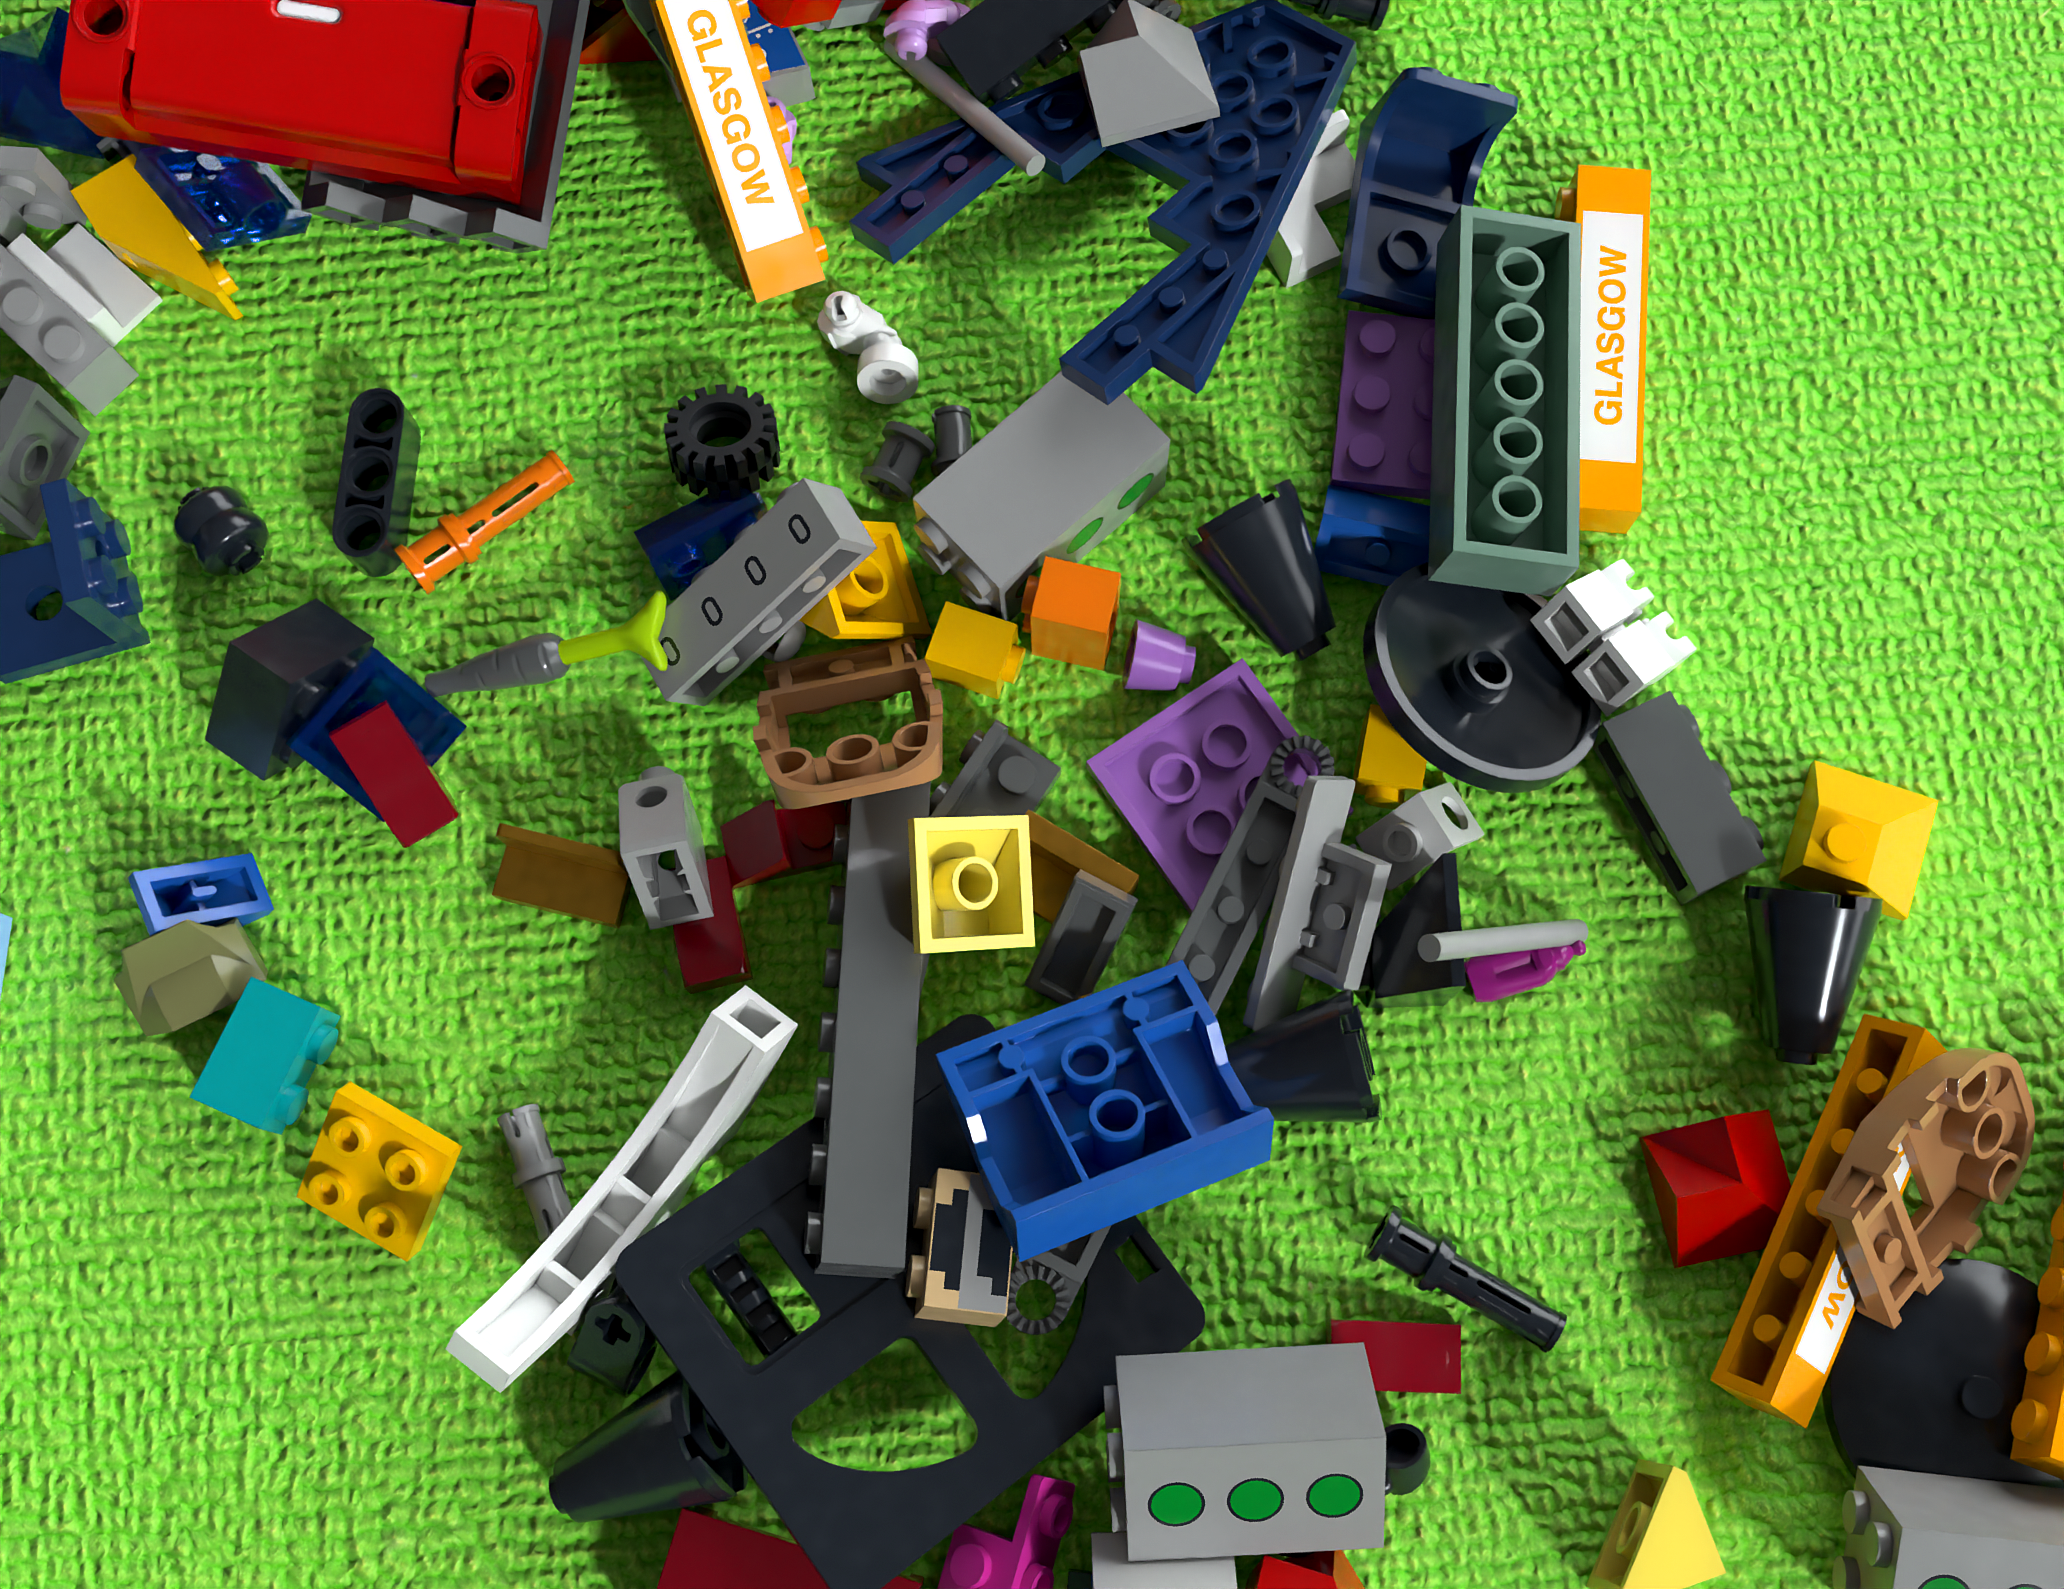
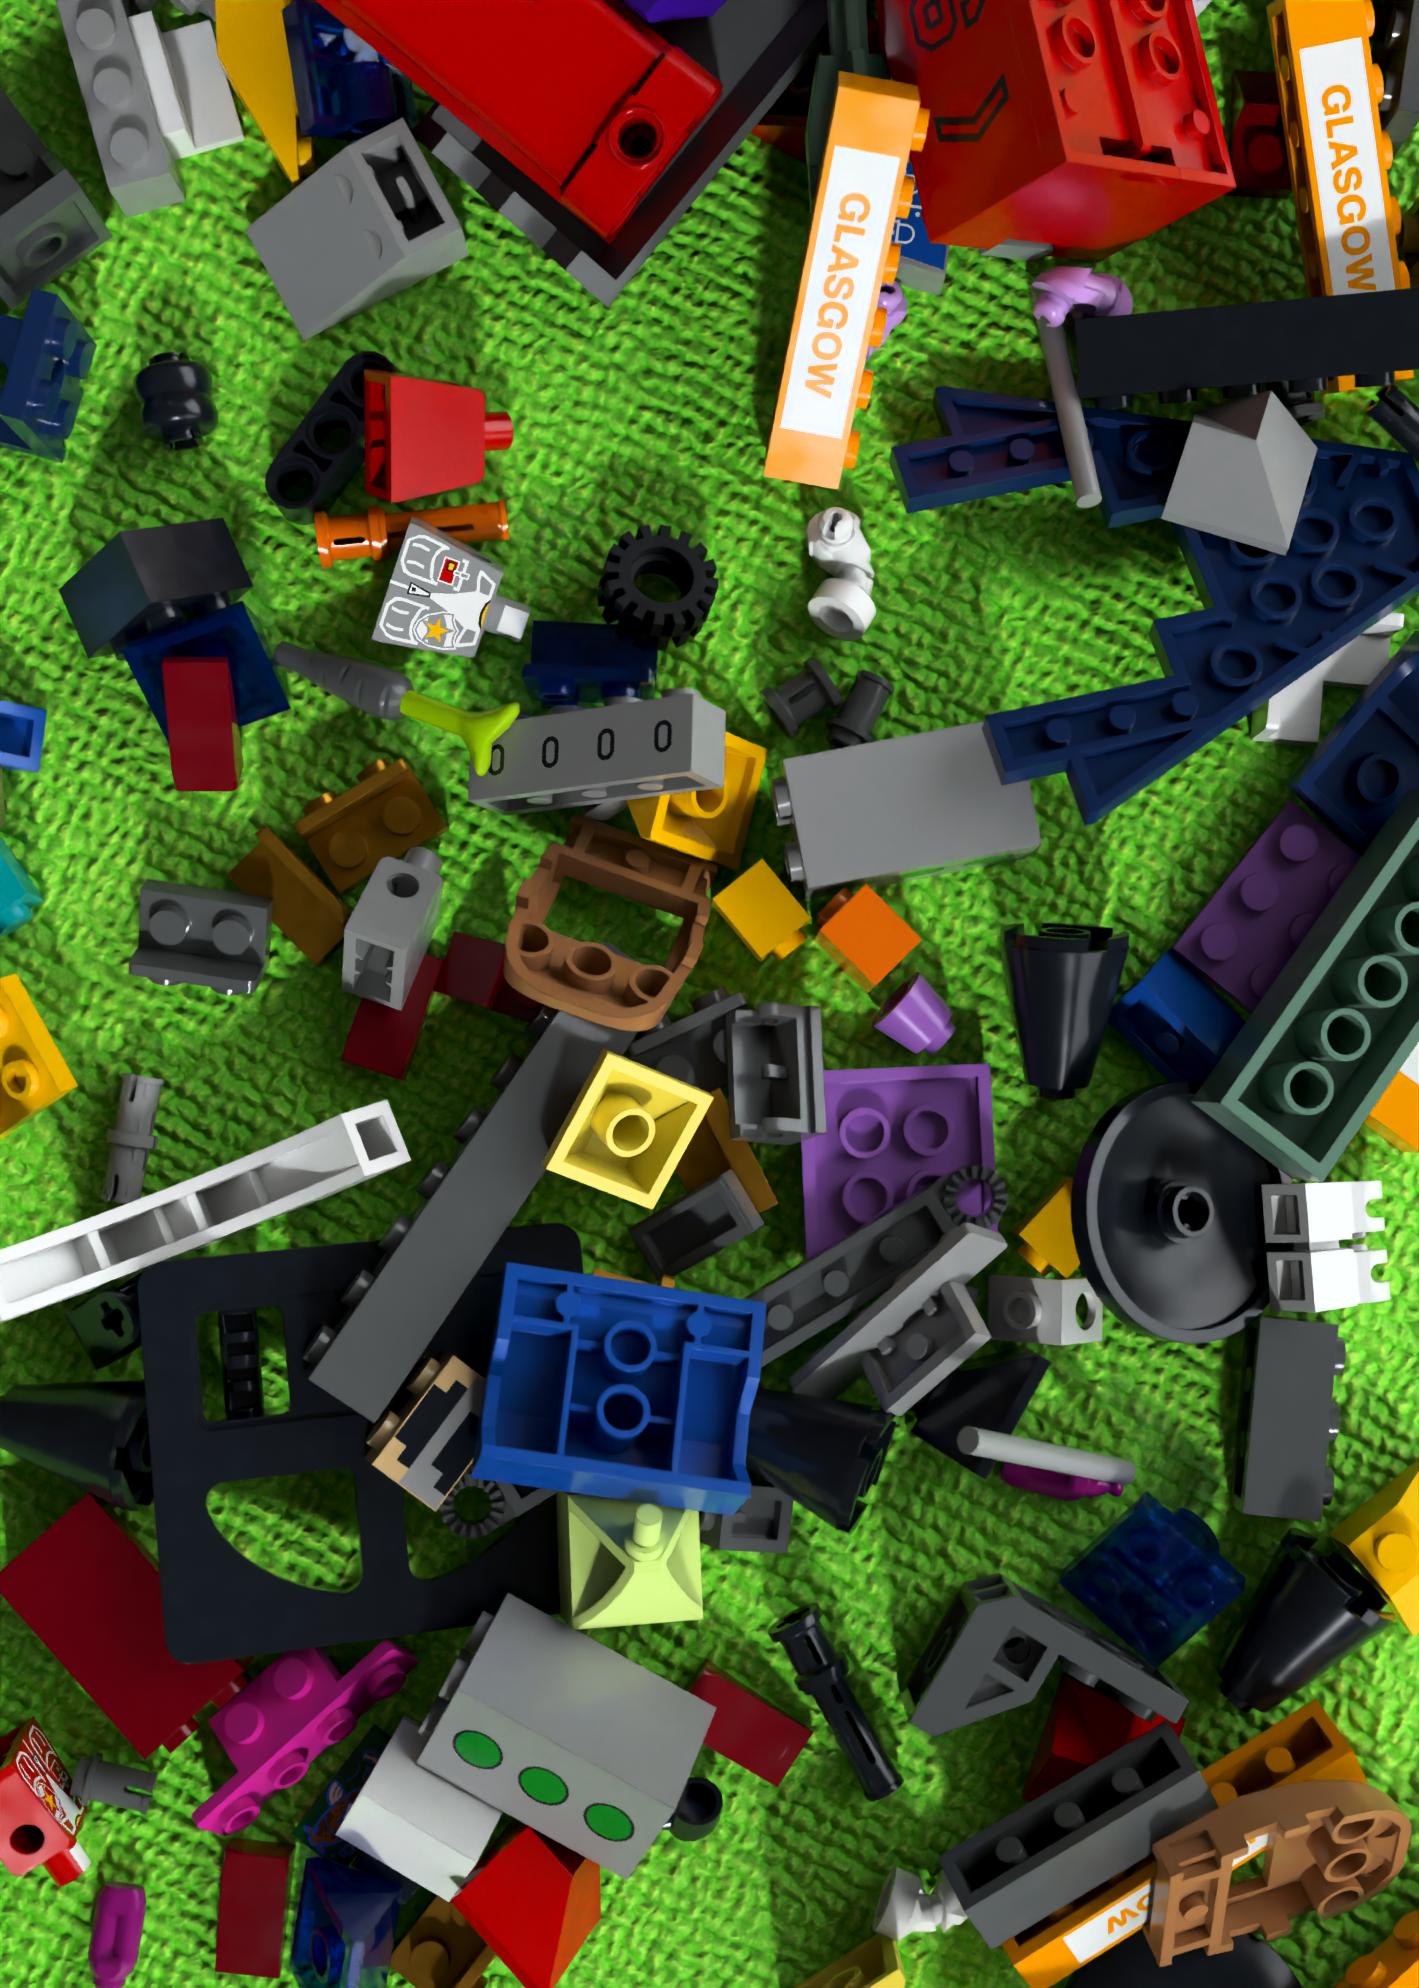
camera: 30 degrees right, 10 degrees up
none -> dark grey bracket [129,879,273,995]
none -> light grey slope [245,117,469,340]
none -> pearl gold bracket [294,757,449,896]
none -> red torso [364,369,513,502]
none -> light grey torso [371,516,531,657]
none -> yellowish green piece [556,1491,703,1630]
none -> dark grey bracket [699,1482,793,1553]
none -> dark grey hinge [726,1002,826,1145]
none -> white arm [872,1866,968,1941]
none -> dark grey bracket [899,1573,1189,1737]
none -> dark grey brick [938,1720,1219,1950]
none -> clear blue plate [1058,1491,1246,1669]

